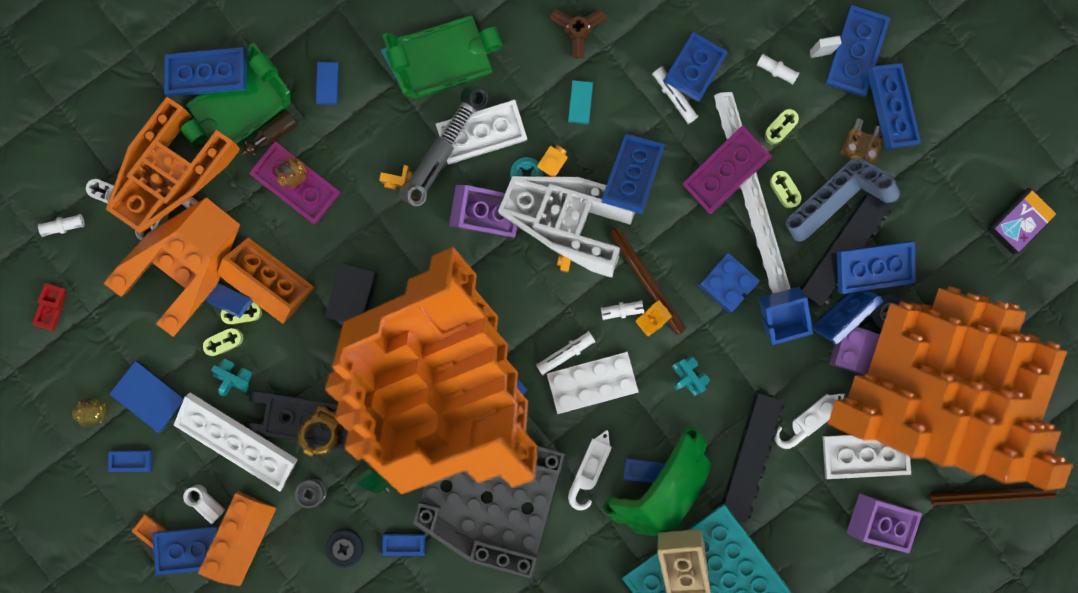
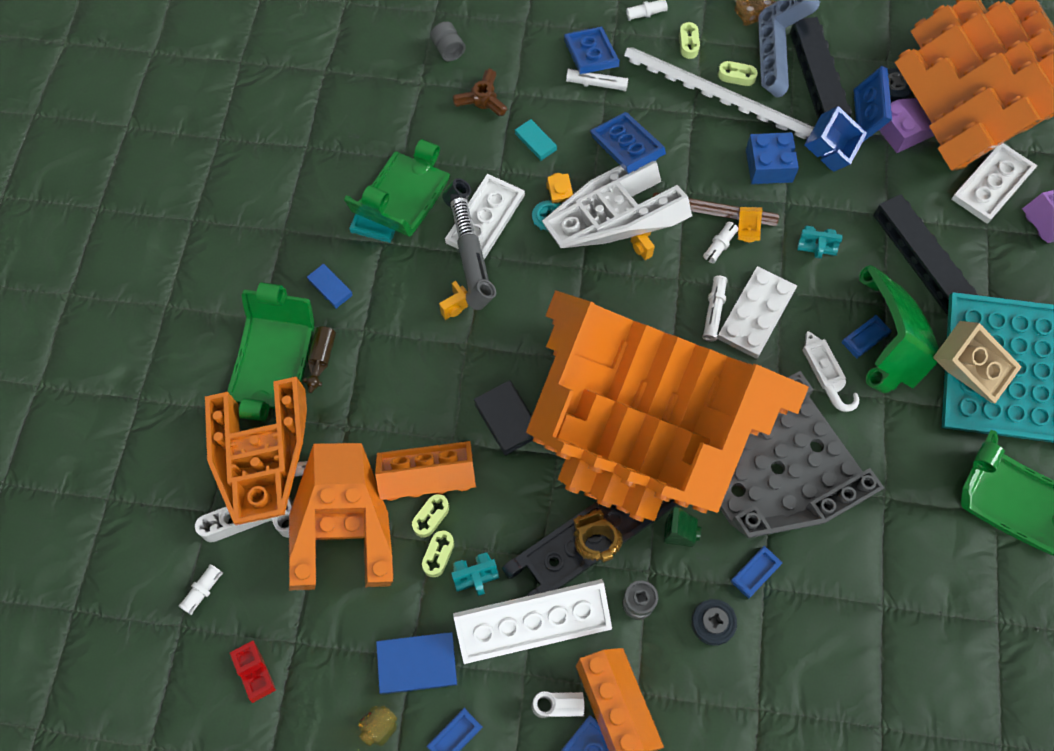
camera: 40 degrees left, 20 degrees down
blue plate [164,47,247,97] -> none
blue tile [205,283,252,318] -> none
magenta plate [249,141,341,225] -> none
clear yellow head [276,158,308,189] -> none
medium lavender slope [449,185,517,238] -> none
magenta plate [682,125,772,214] -> none
white plate [774,393,845,449] -> none
blue plate [837,241,916,294] -> none

